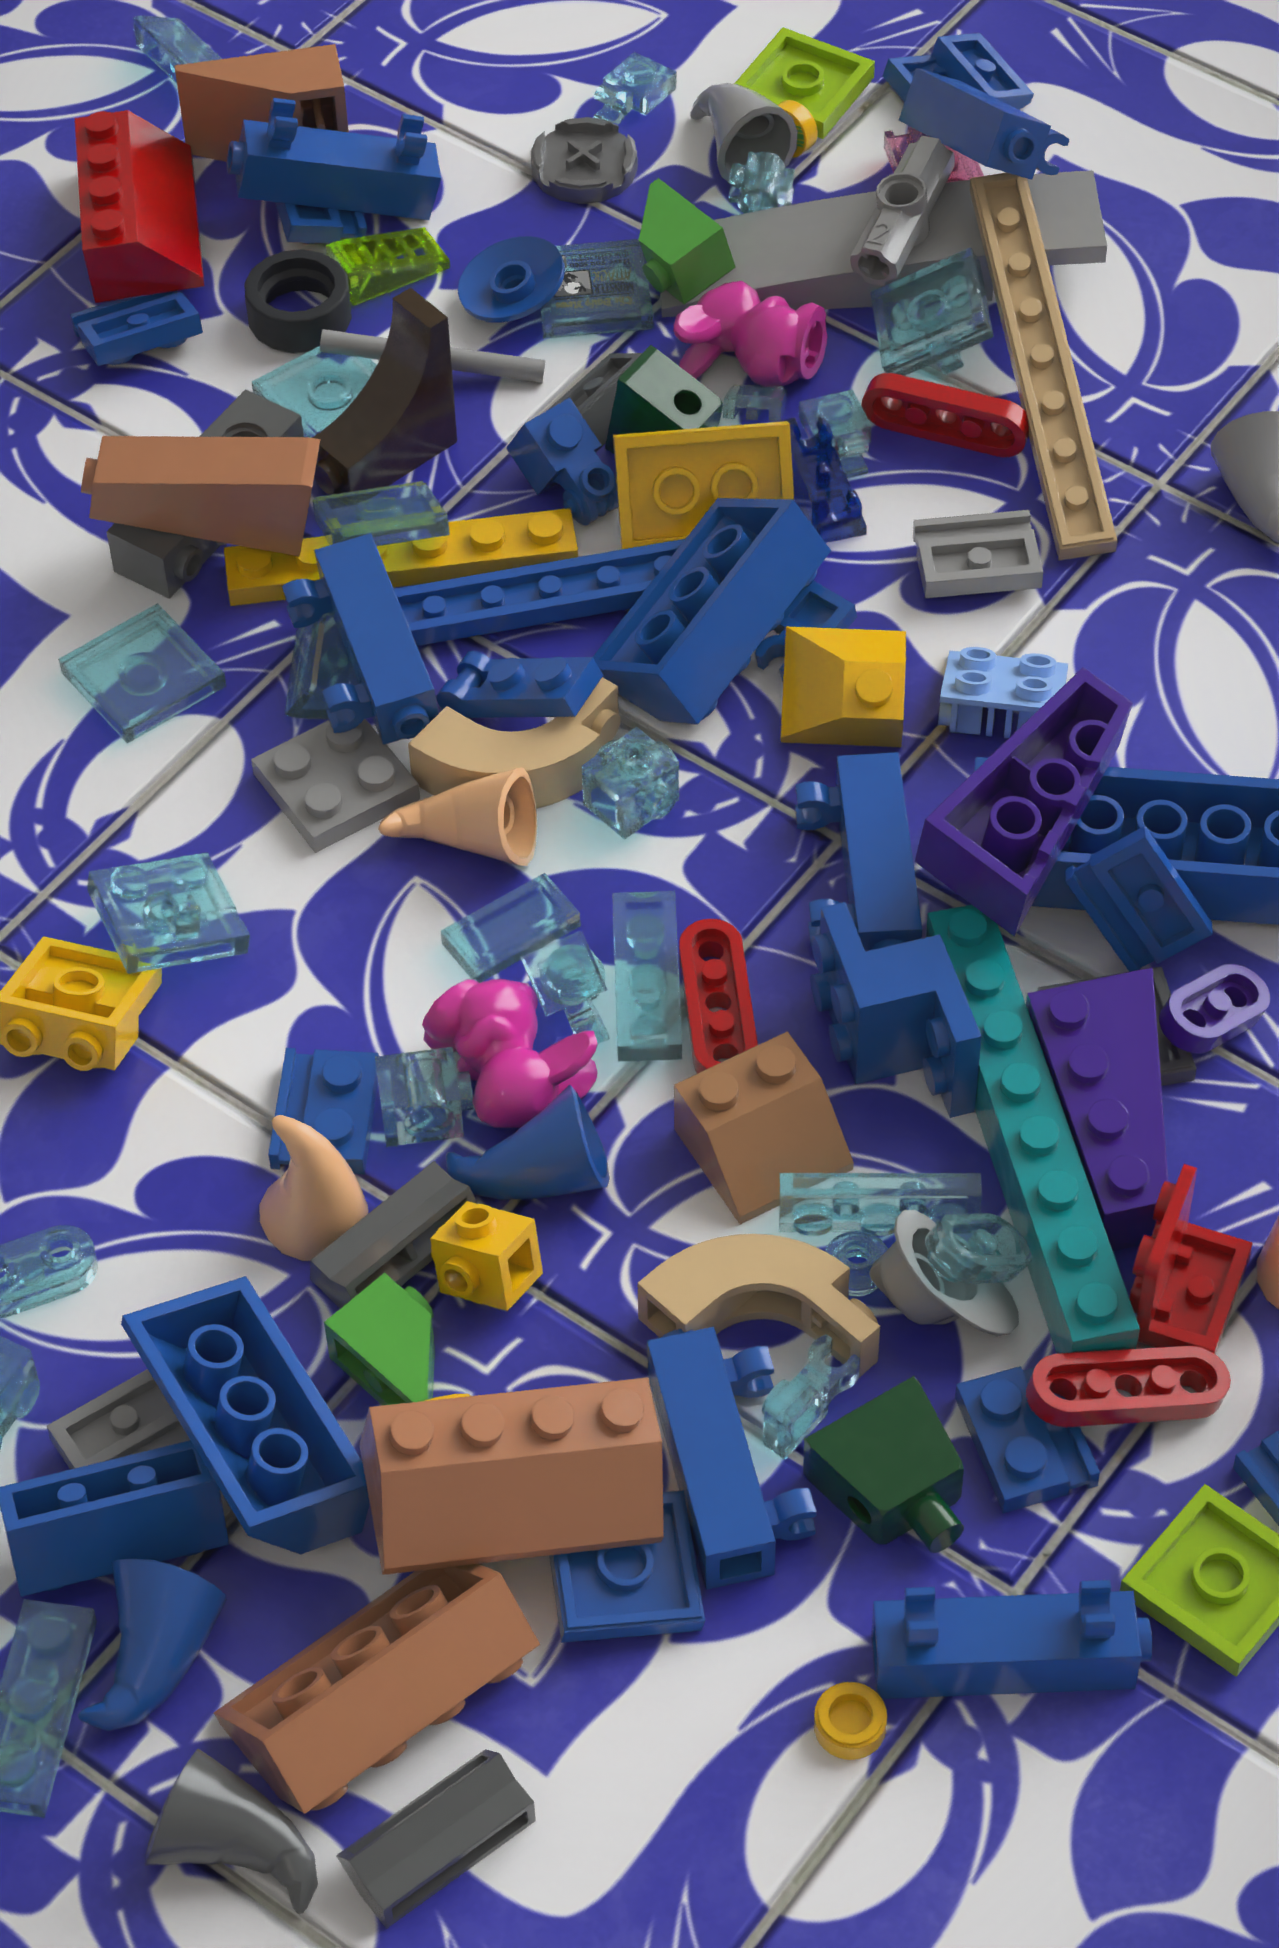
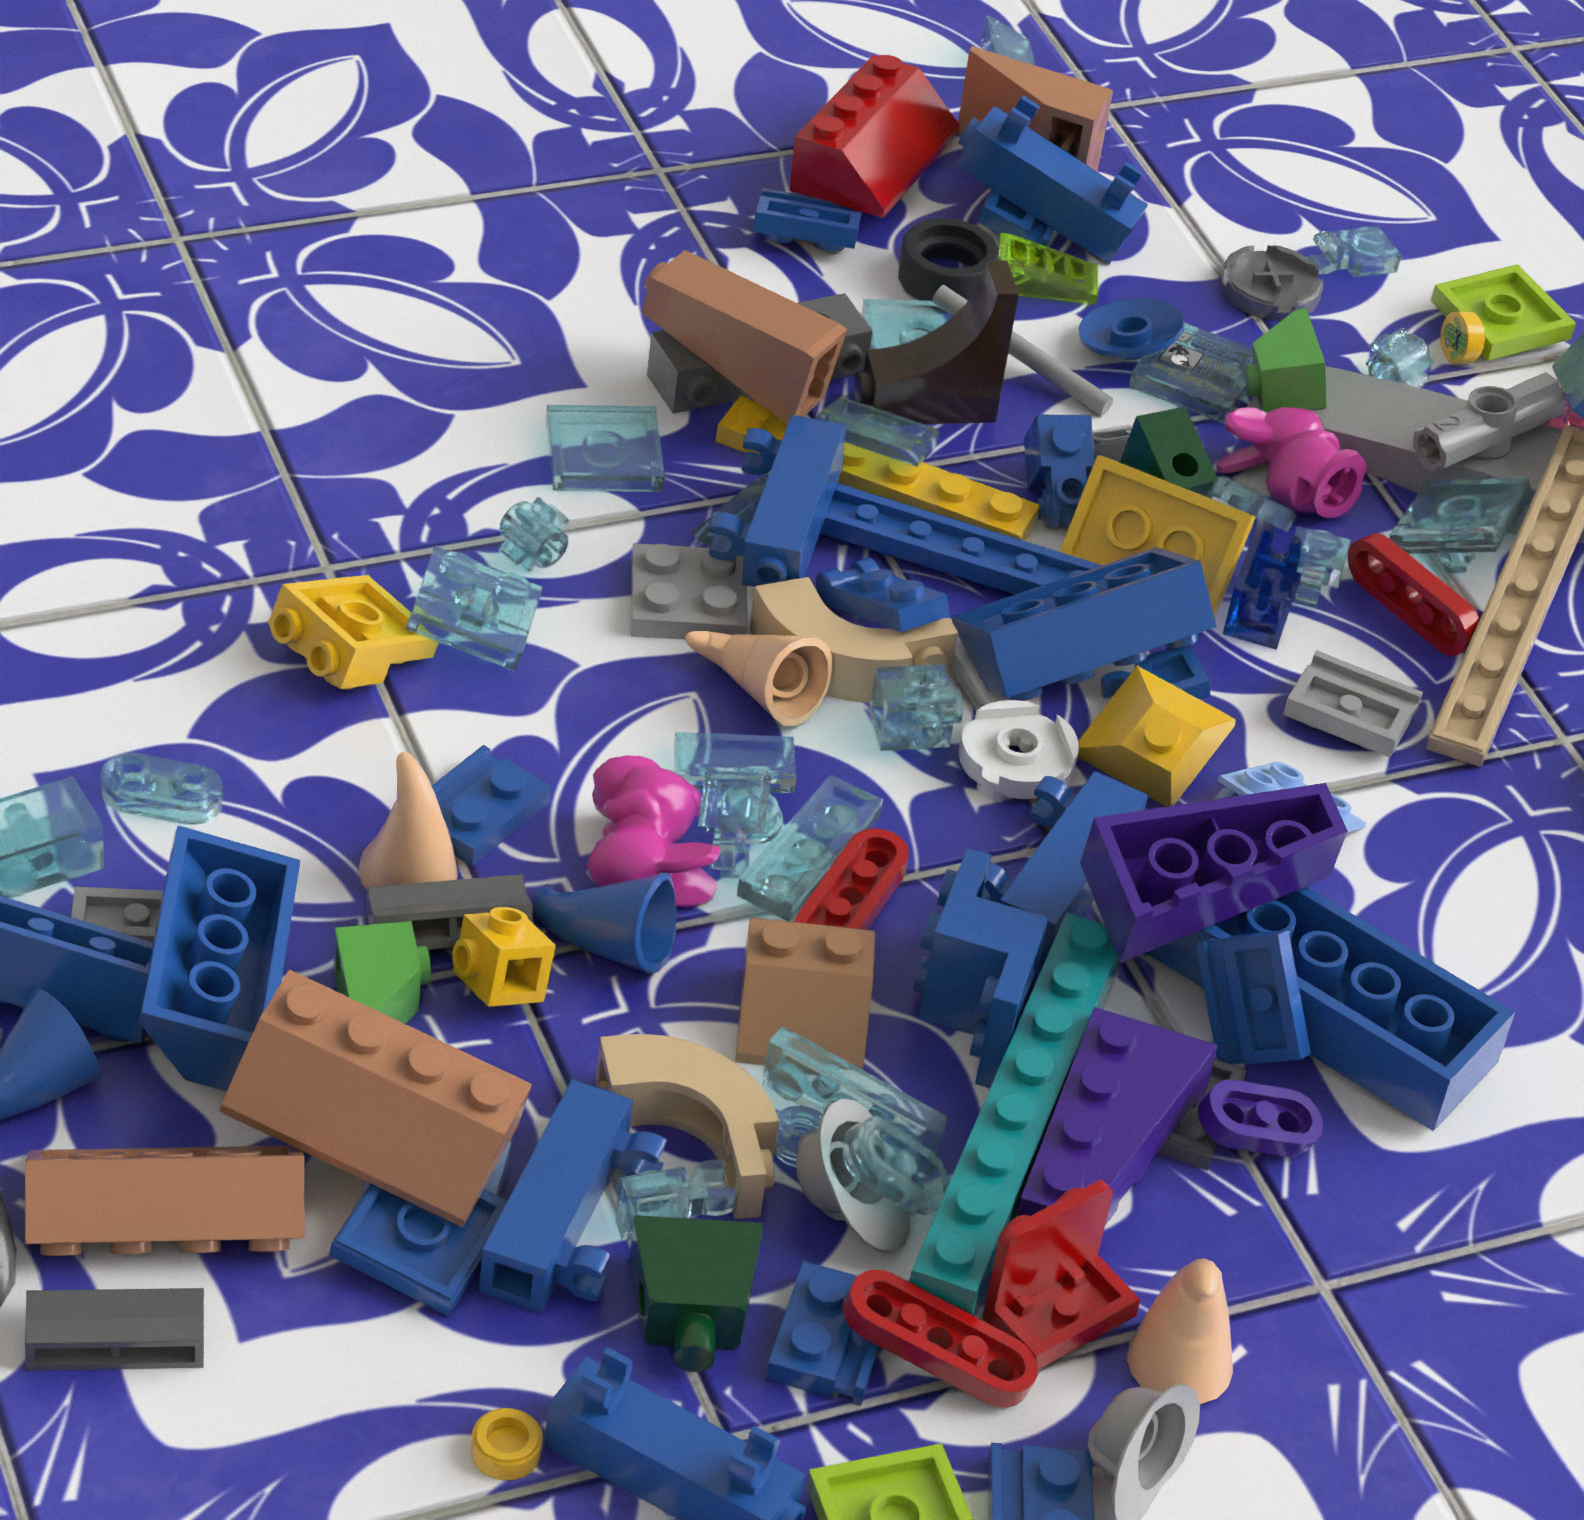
camera: 25 degrees right, 10 degrees down
clear light blue brick [375,1047,474,1147] -> none
light grey hat [690,83,798,188] -> none
none -> clear light blue gear [498,497,569,572]
none -> white plate [958,700,1079,801]

